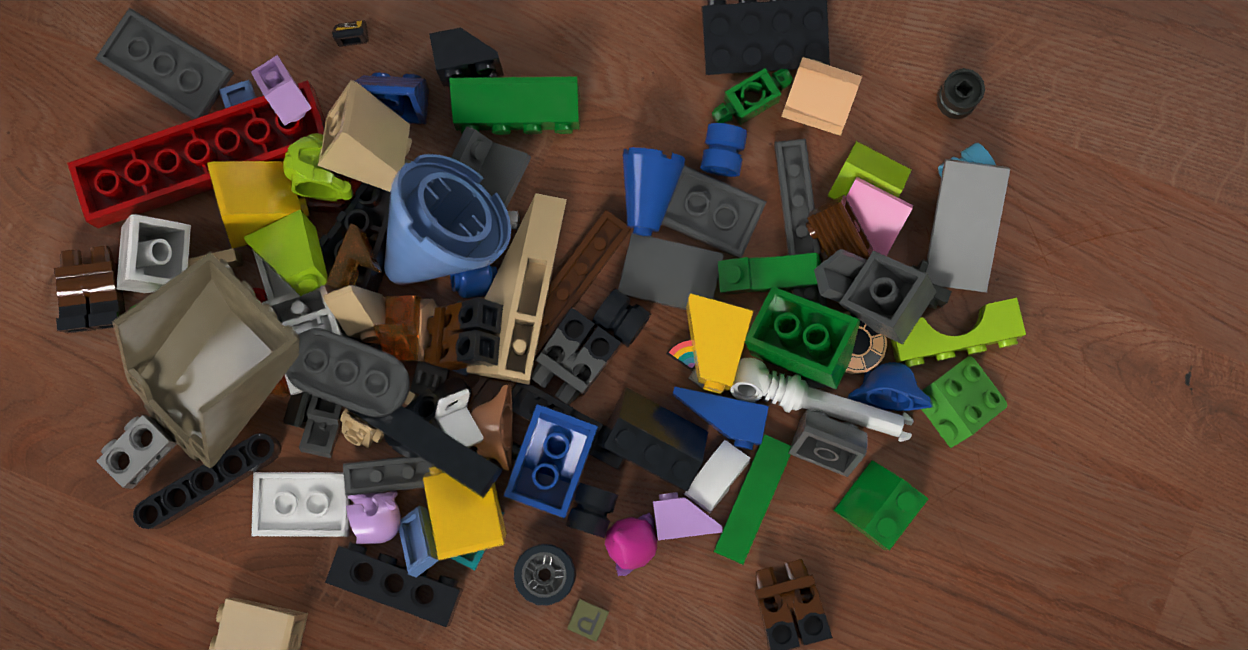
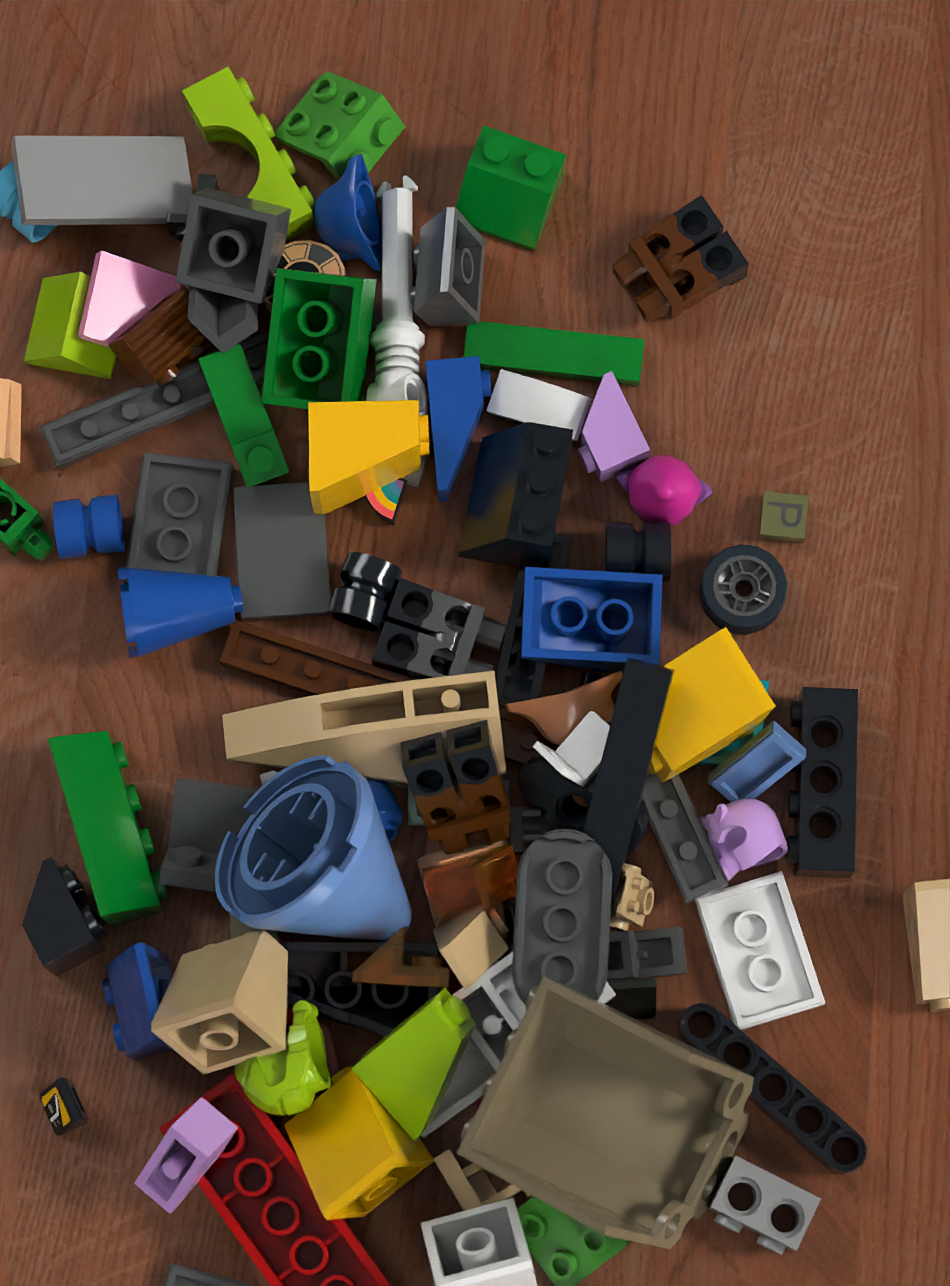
camera: 110 degrees left, 5 degrees down
medium blue tile [219,80,256,108] -> none

